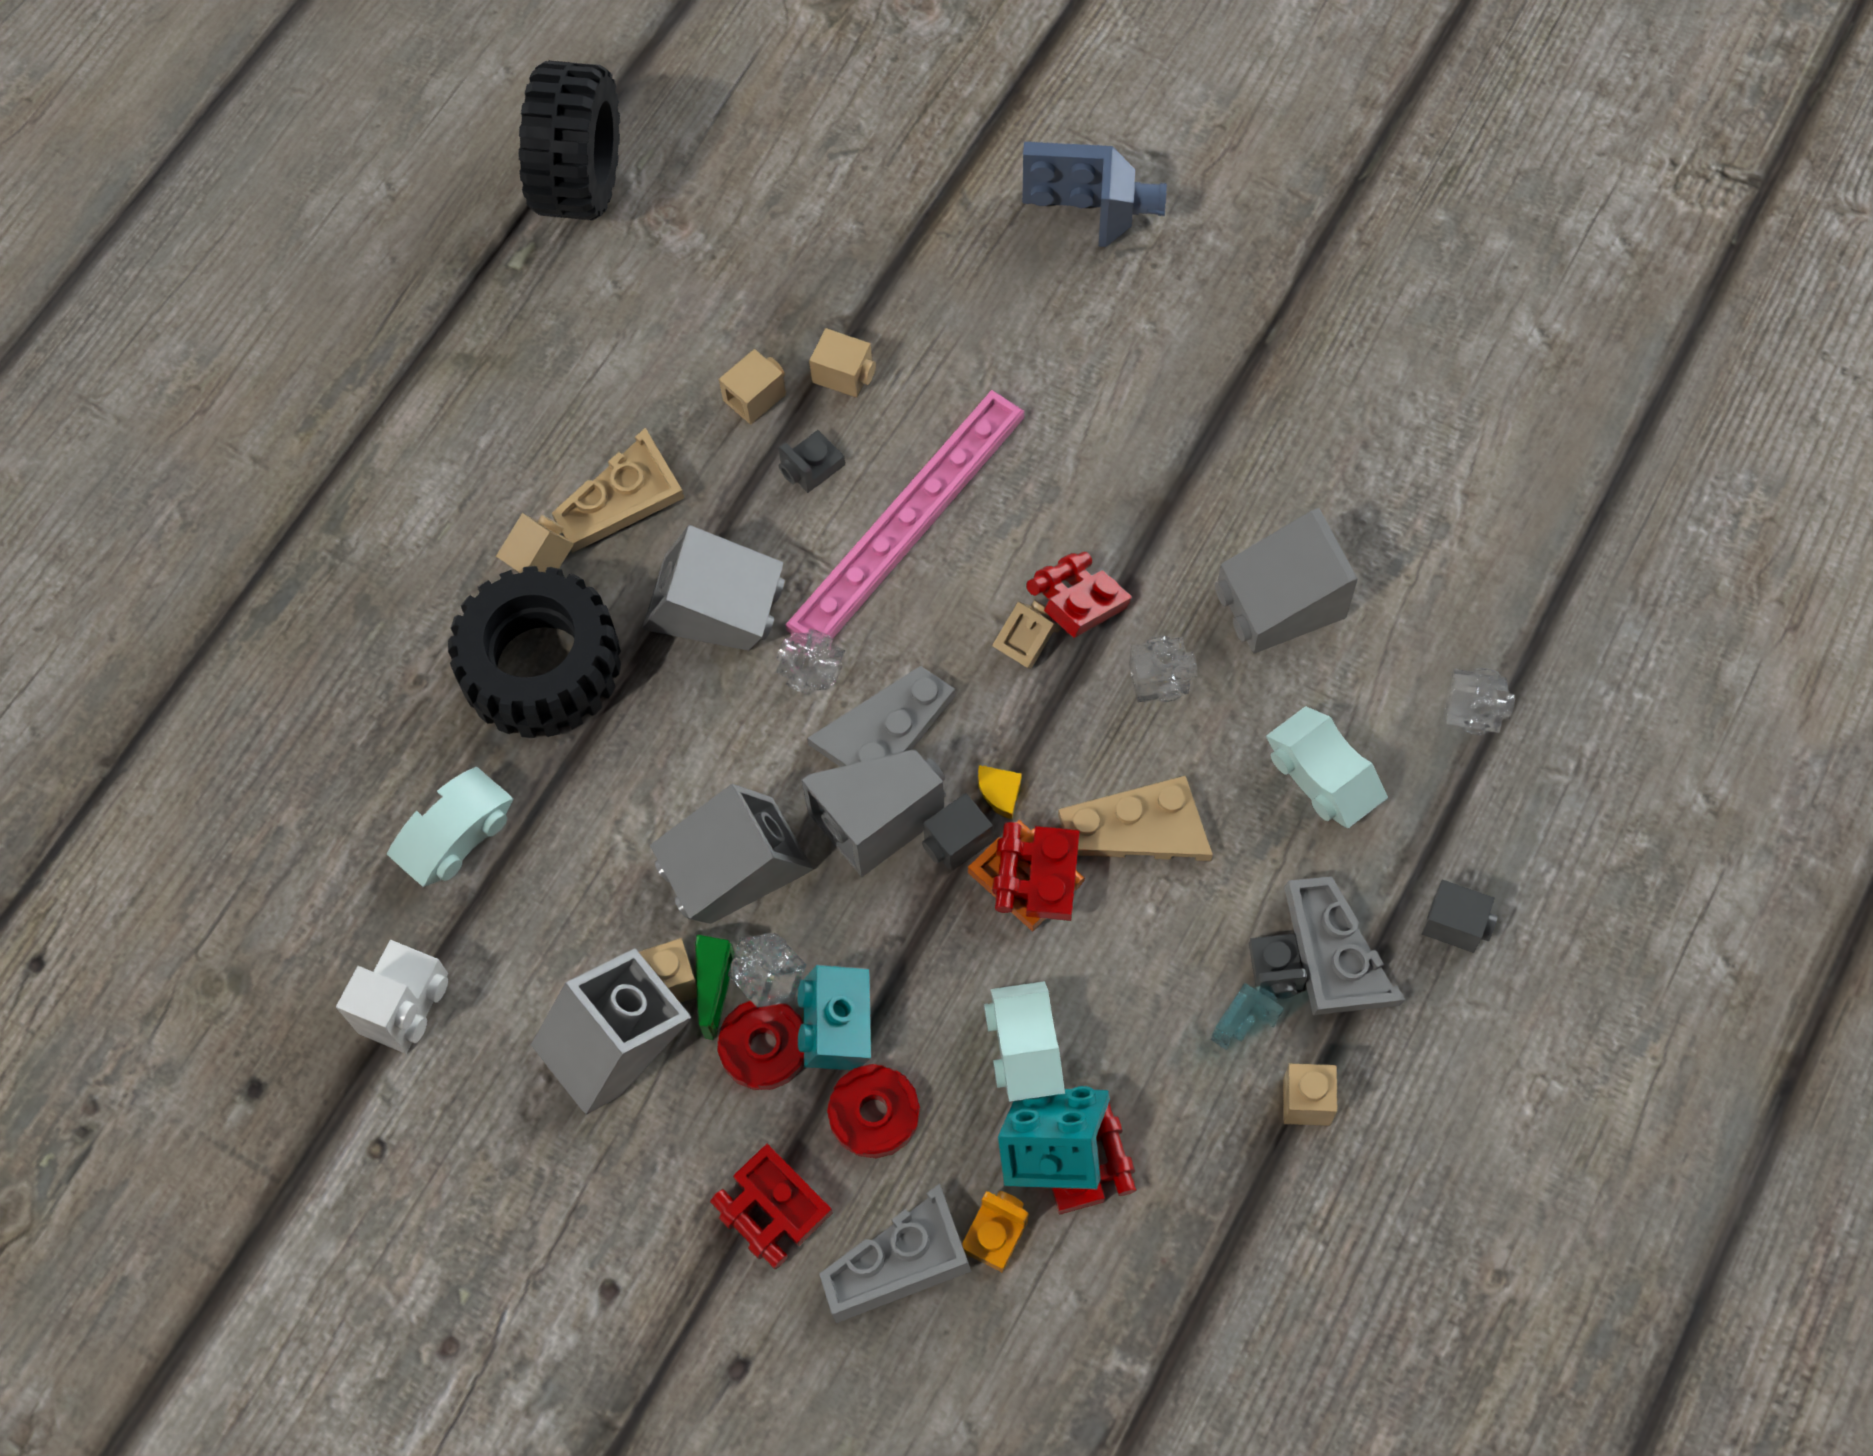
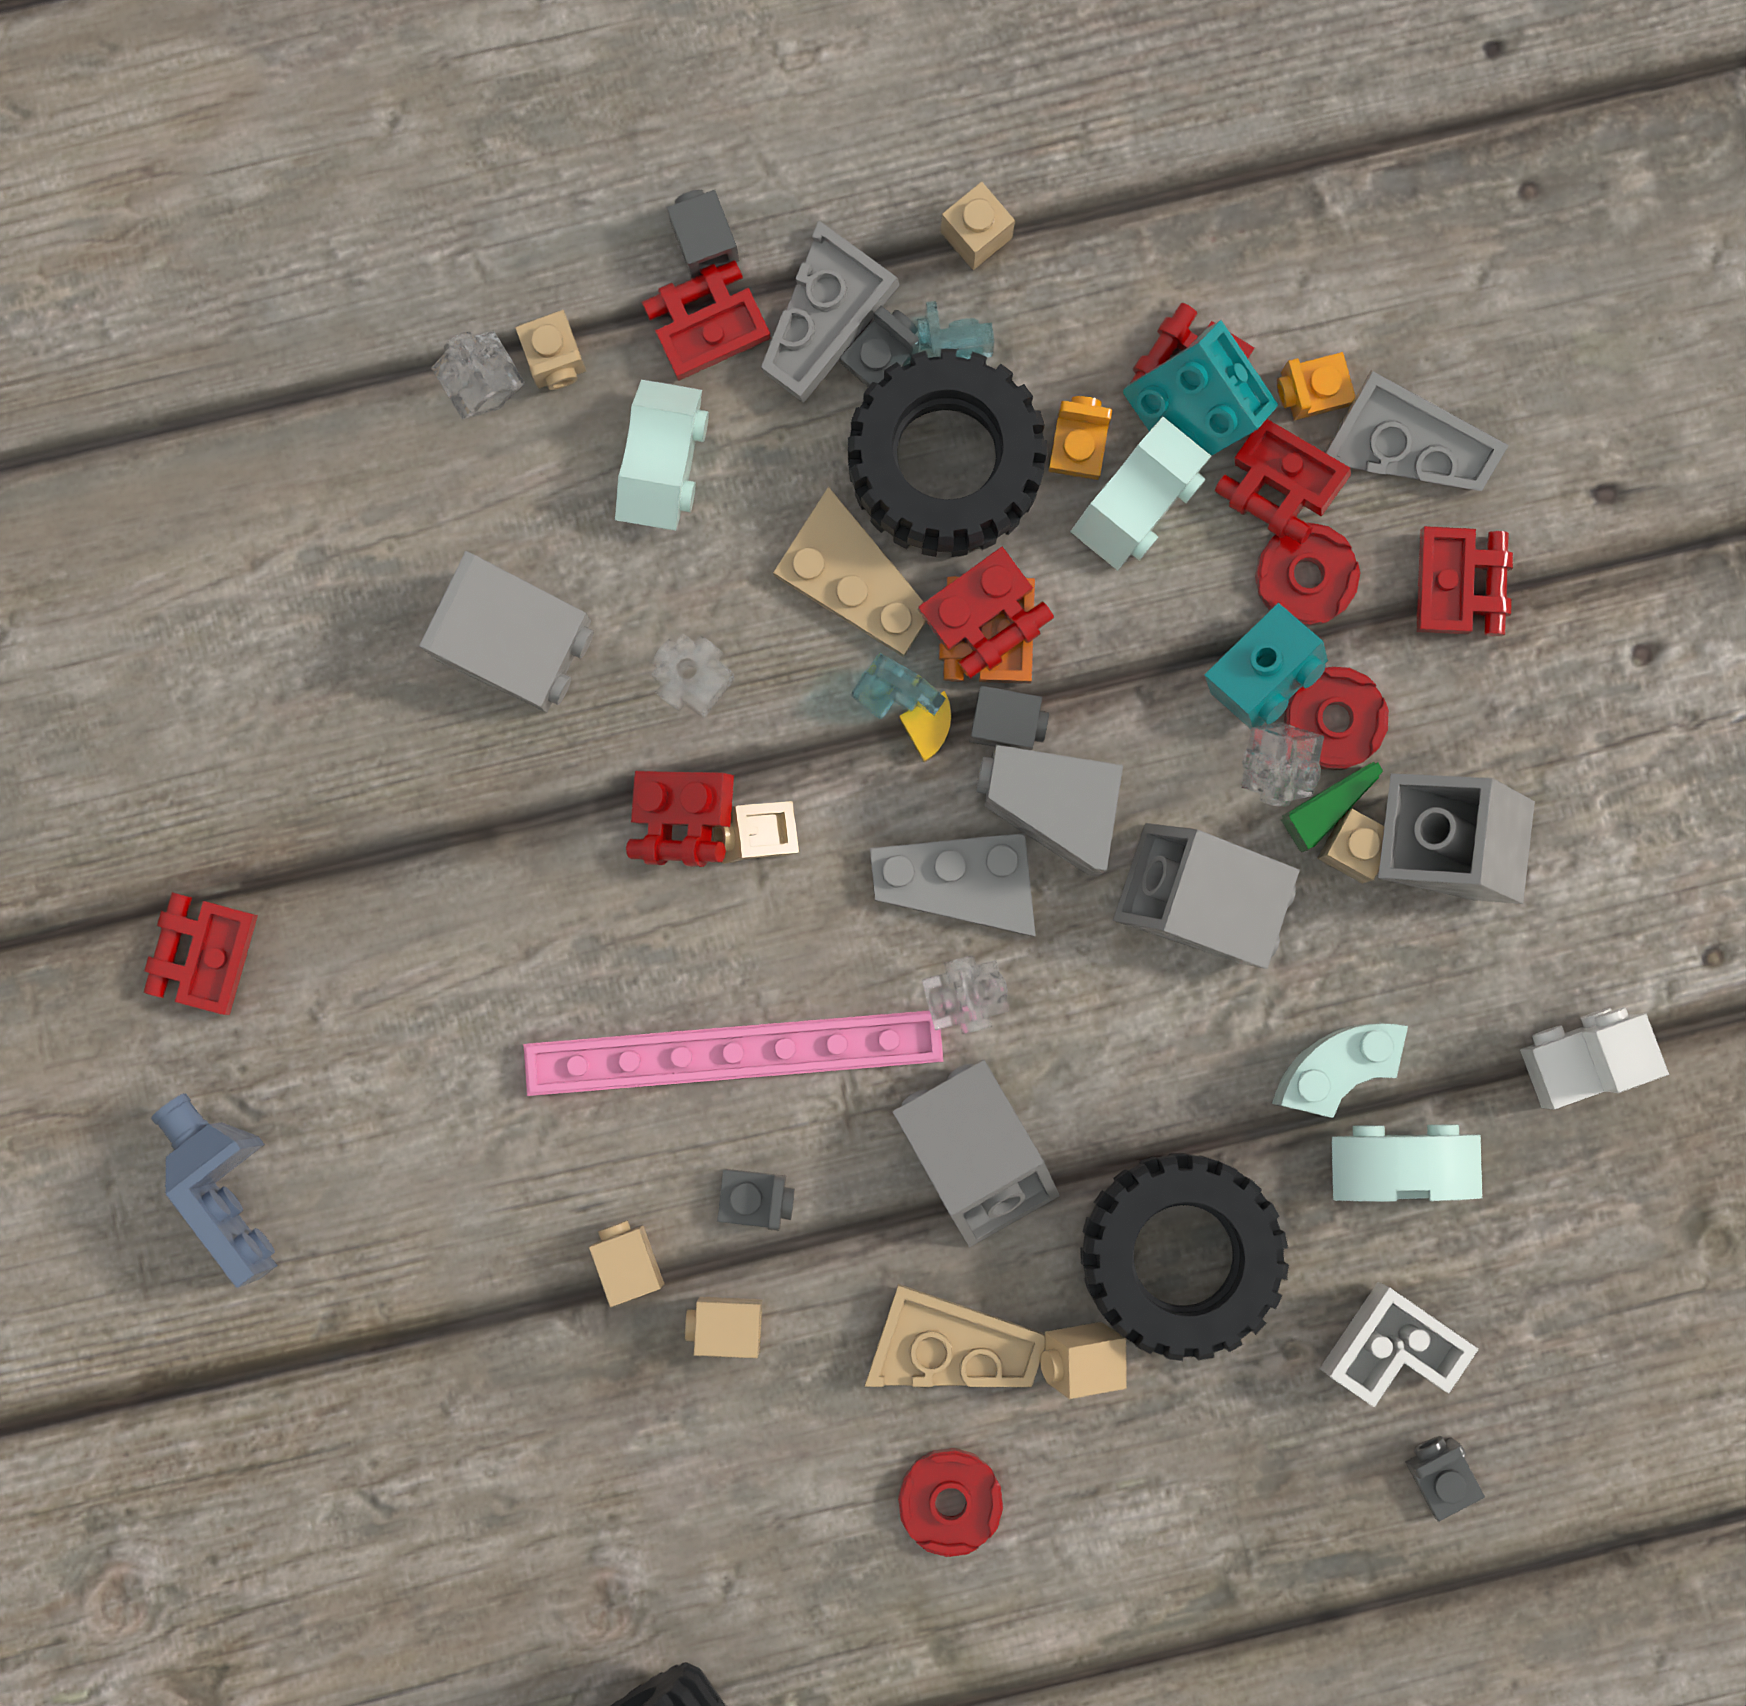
camera: 135 degrees left, 20 degrees up
none -> red plate [143,892,258,1015]
none -> tan bracket [515,310,586,390]
none -> red plate [642,259,771,381]
none -> black tyre [848,348,1047,557]
none -> clear light blue bracket [851,652,946,719]
none -> red tile [898,1448,1003,1557]
none -> light orange bracket [1048,396,1112,480]
none -> red plate [1215,419,1351,544]
none -> light aqua brick [1272,1024,1408,1118]
none -> white brick [1319,1282,1479,1407]
none -> dark grey bracket [1405,1436,1485,1522]

